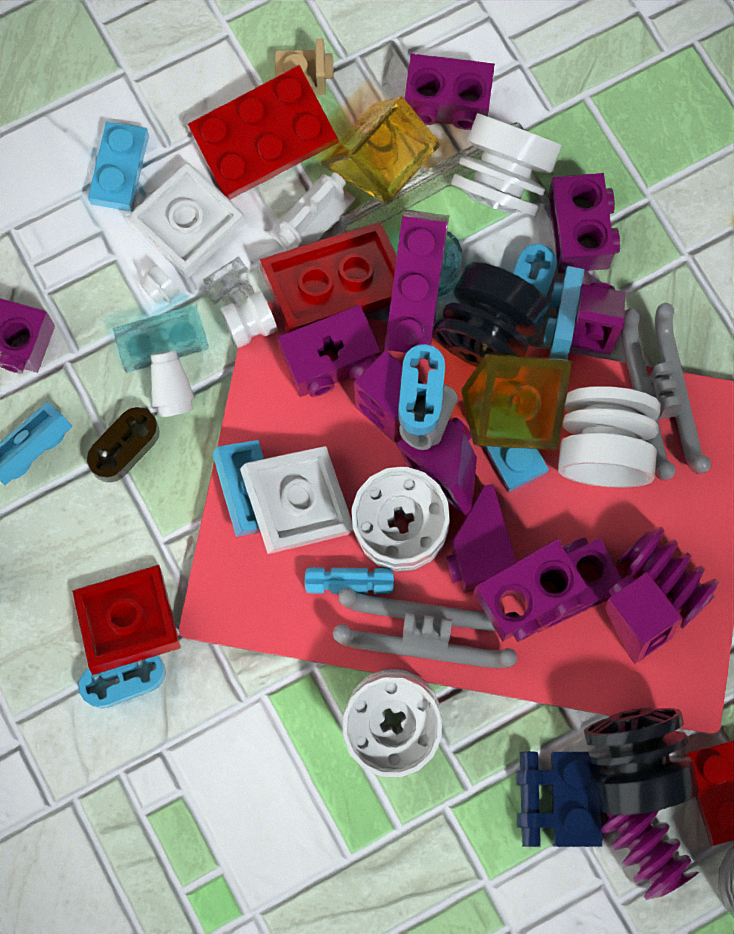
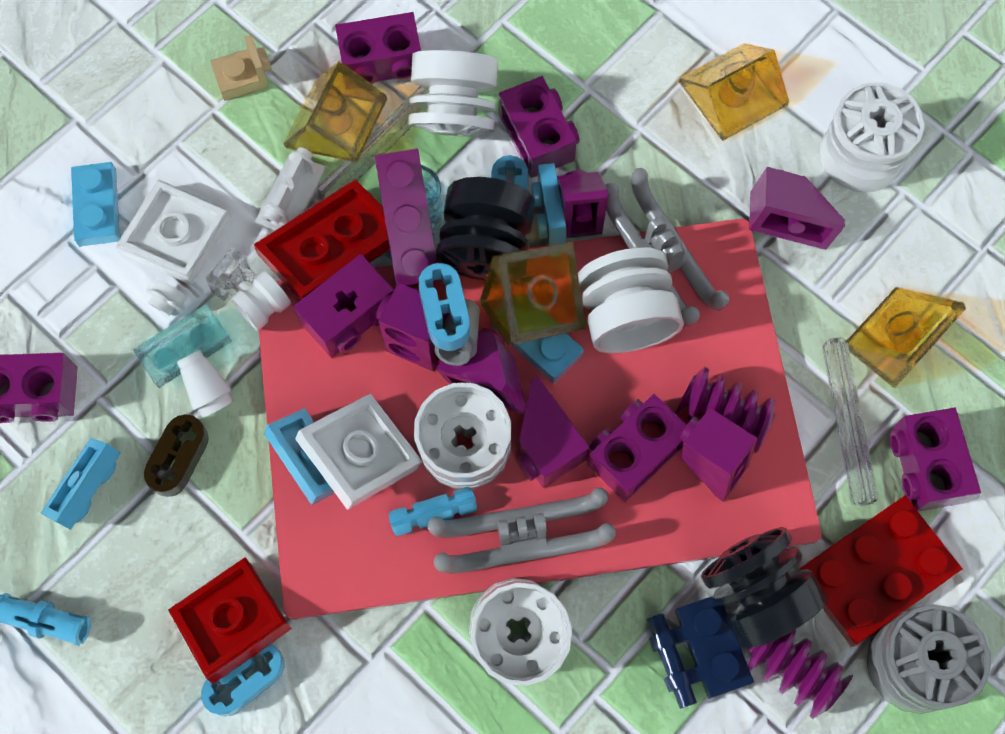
camera: 20 degrees left, 5 degrees down
red plate [188,65,339,200] -> none
magenta brick [474,539,588,642] -> none

